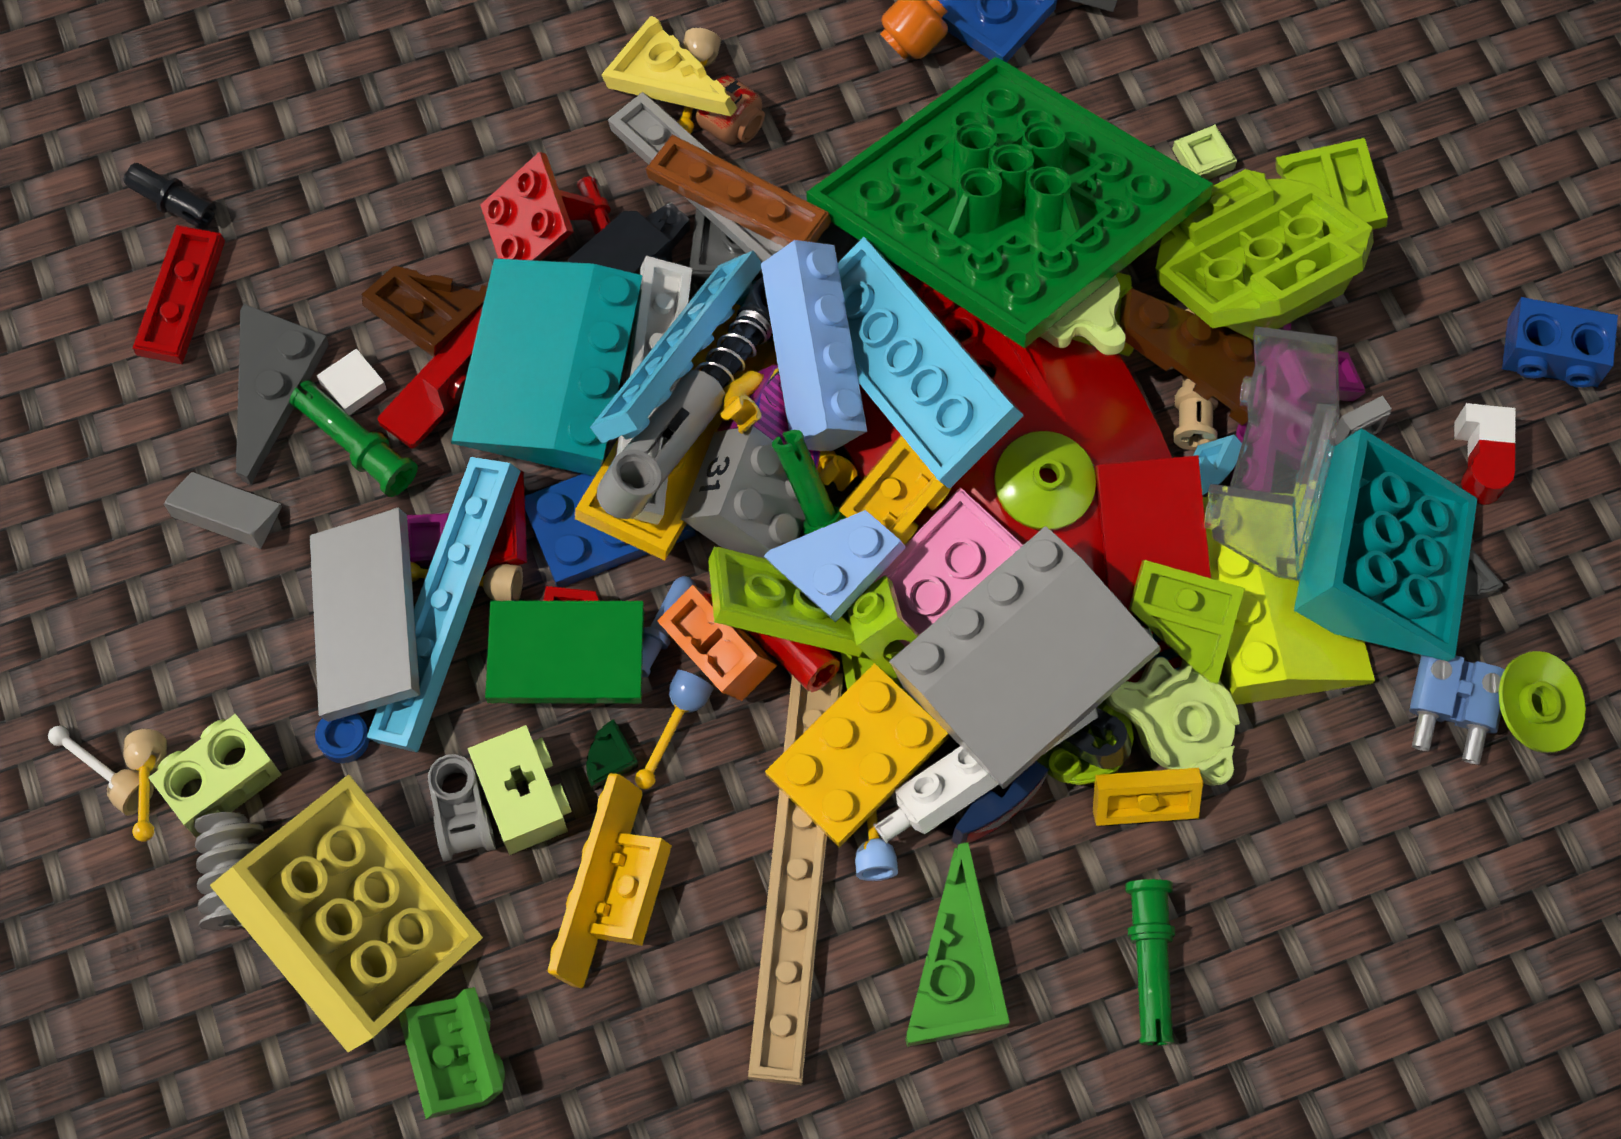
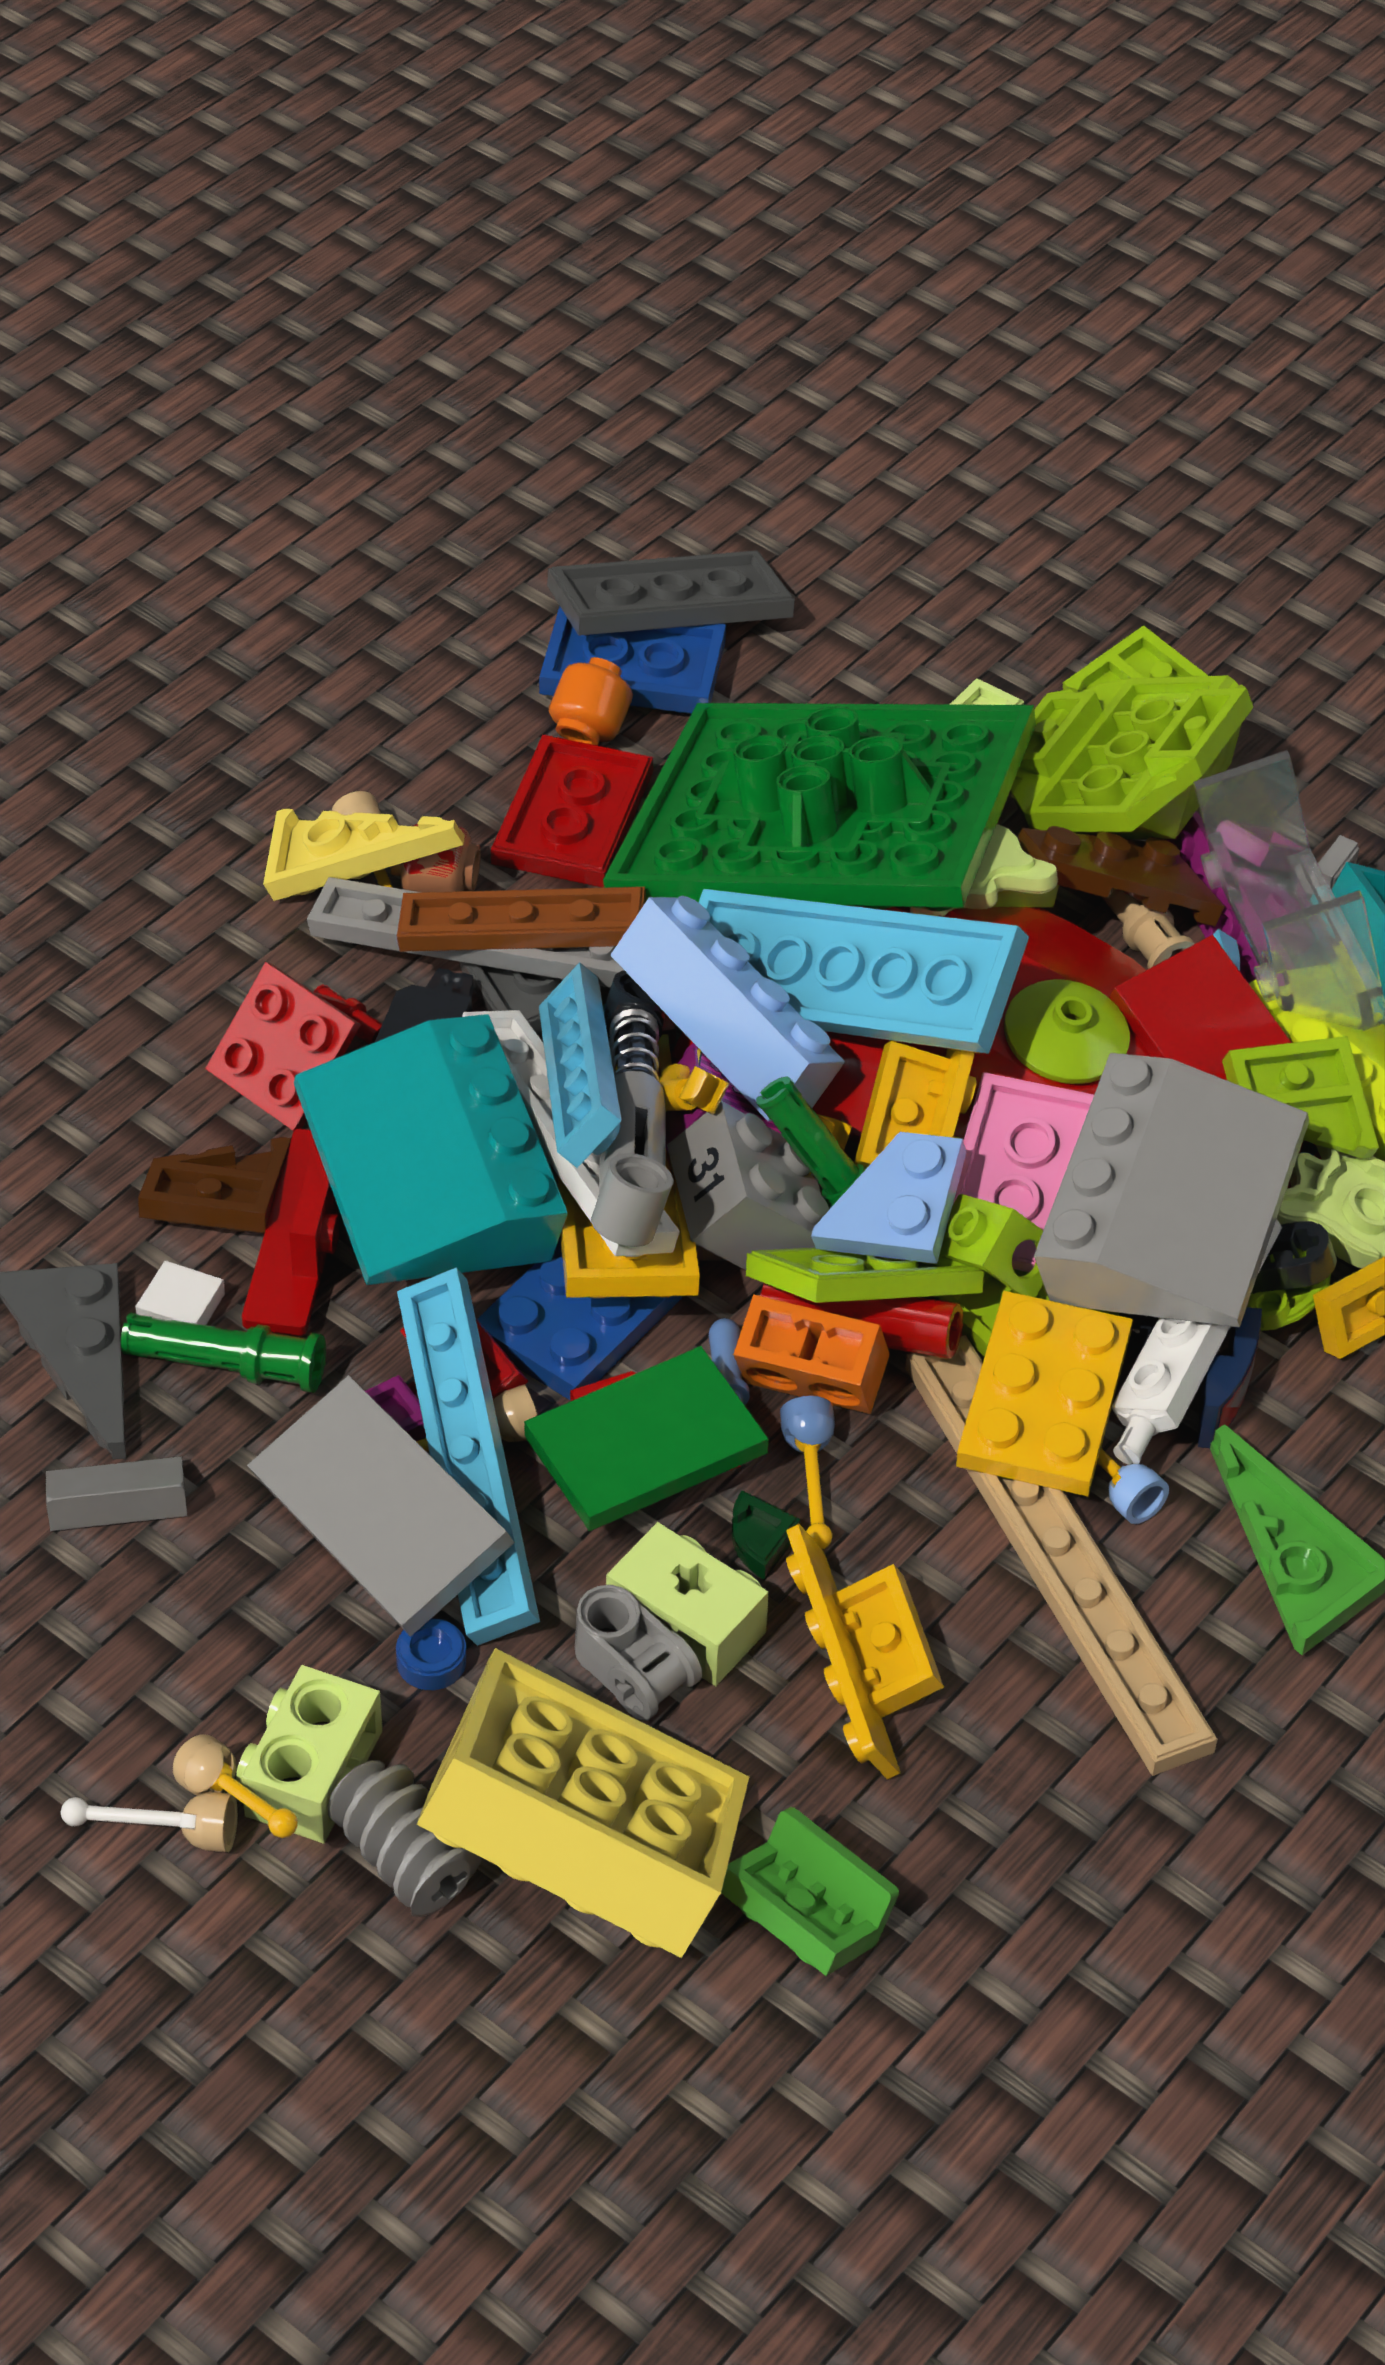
camera: 30 degrees left, 20 degrees down
none -> red tile [491,735,653,888]

